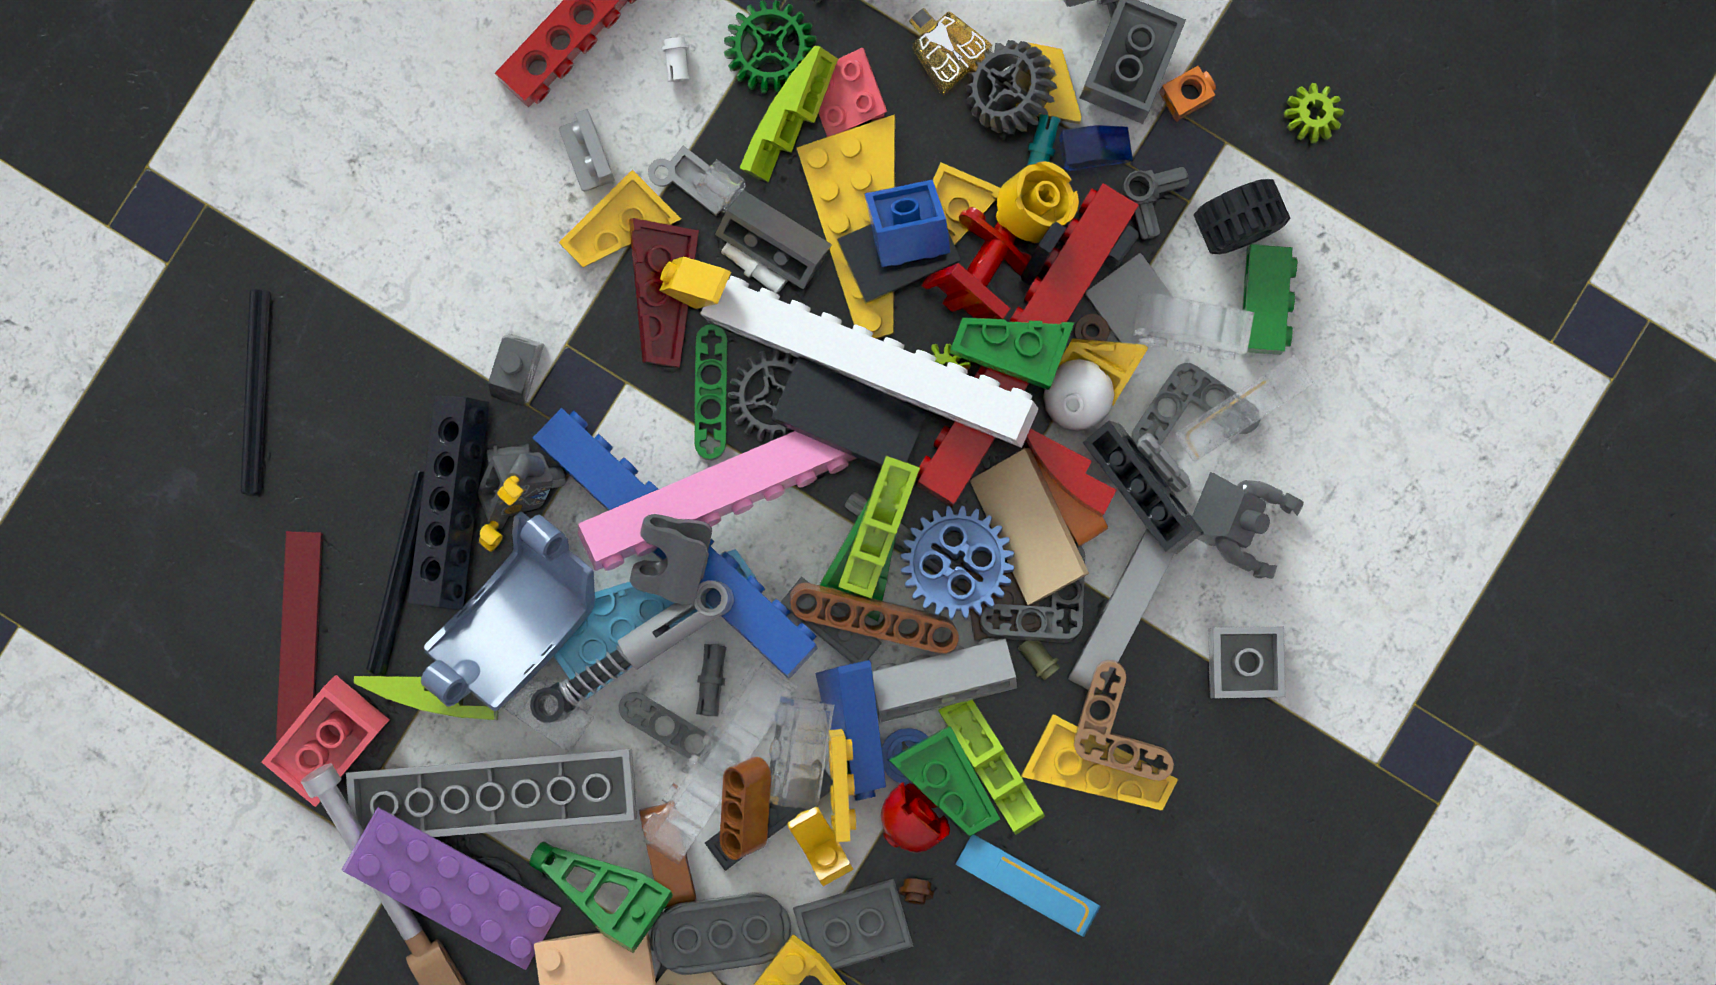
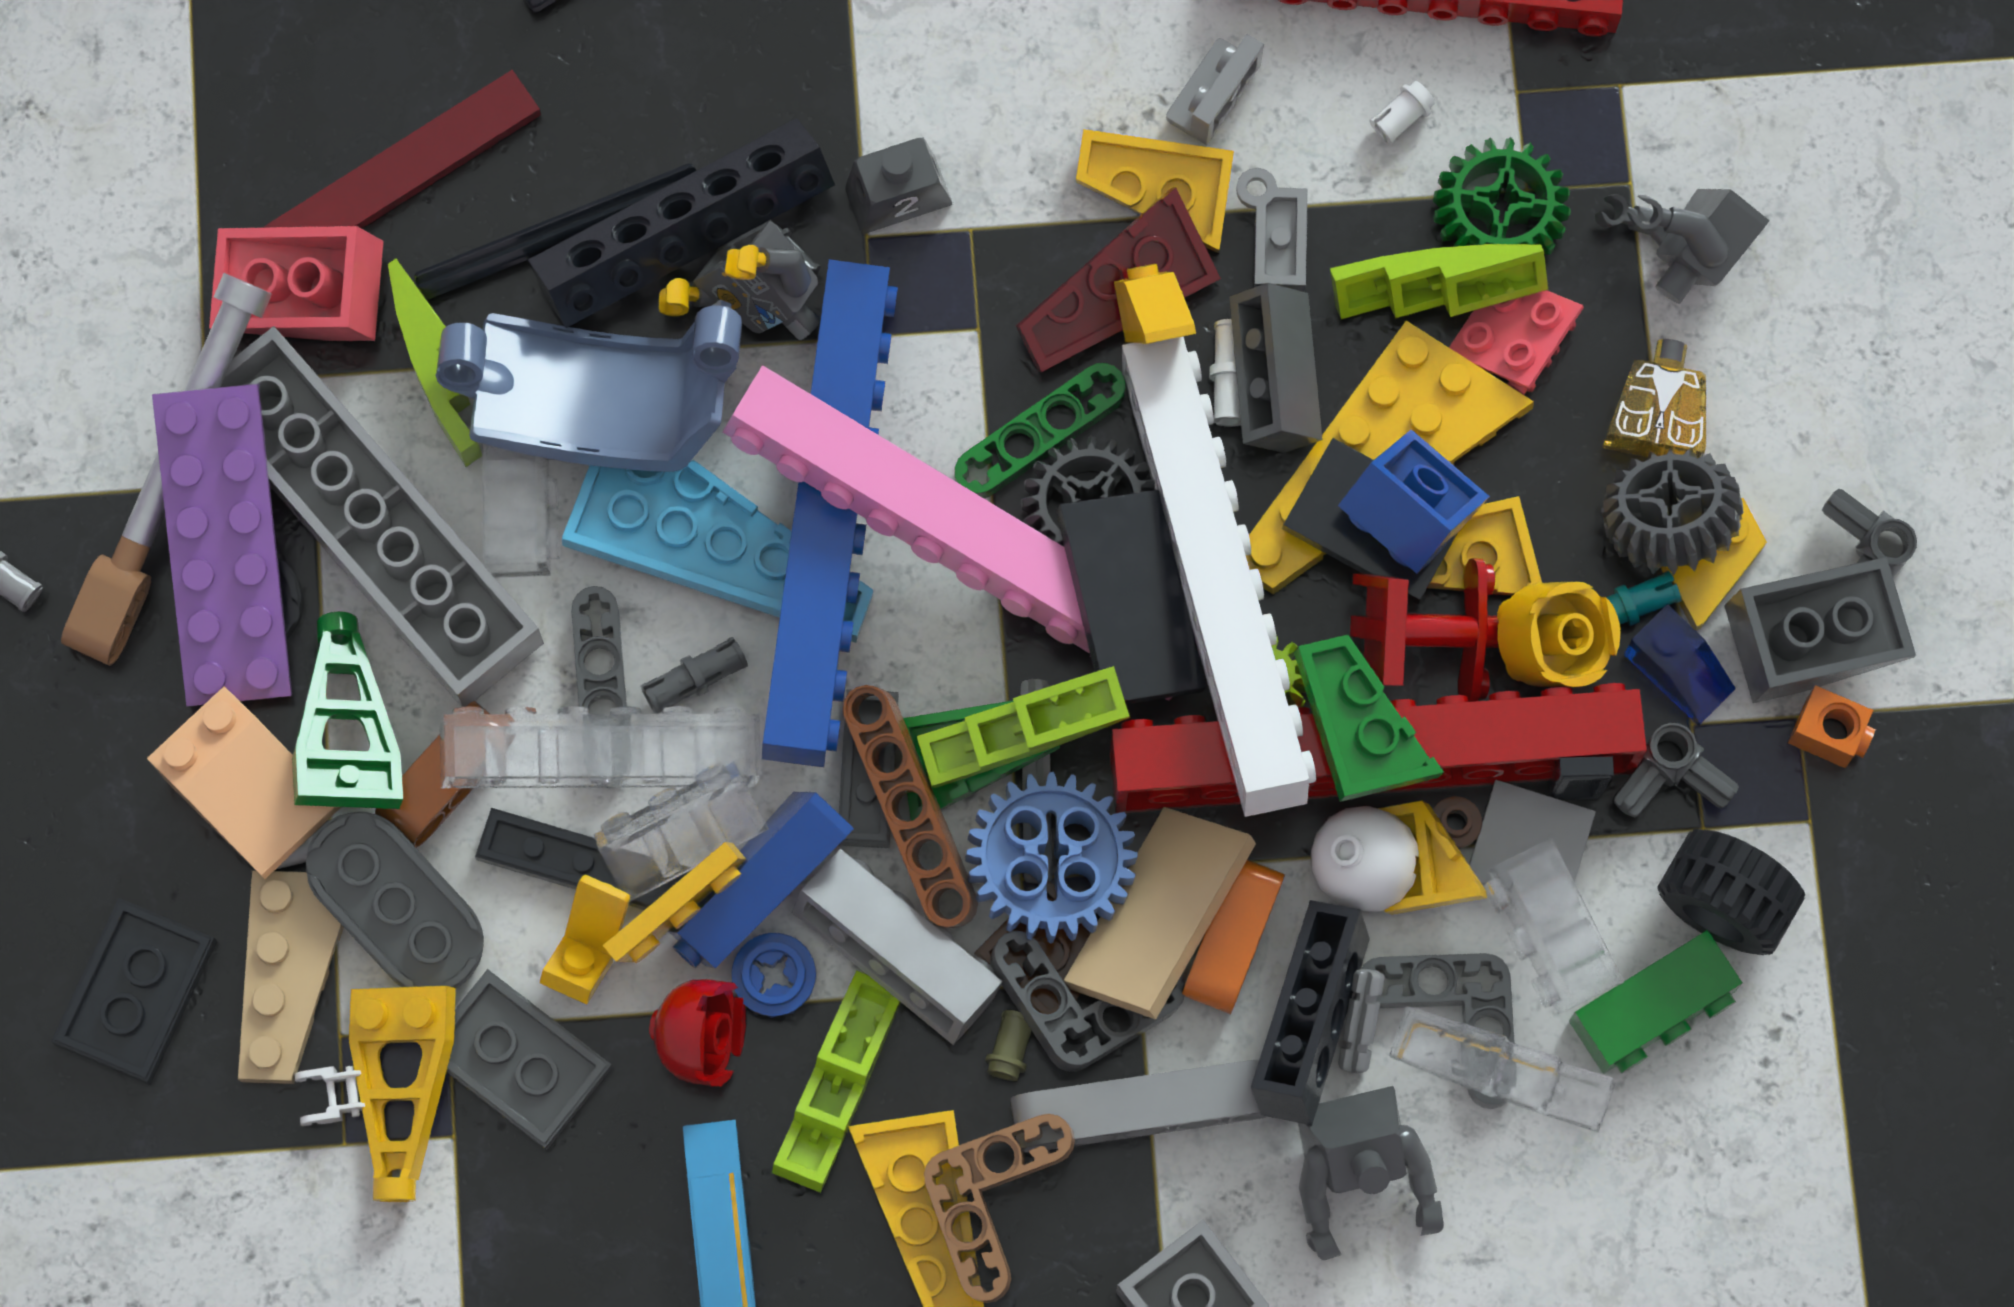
camera: 55 degrees right, 10 degrees down
piece [530,581,734,723] -> none
dark grey piece [630,514,712,605] -> none
clear brick [696,159,746,213] -> none
dark orange beam [720,756,771,860] -> none
green wing [888,726,1000,836] -> none
reddish brown plate [899,878,934,905] -> none
black tile [1021,222,1066,286] -> none
red slope [1025,429,1117,517] -> none
lime gear [1284,83,1344,143] -> none

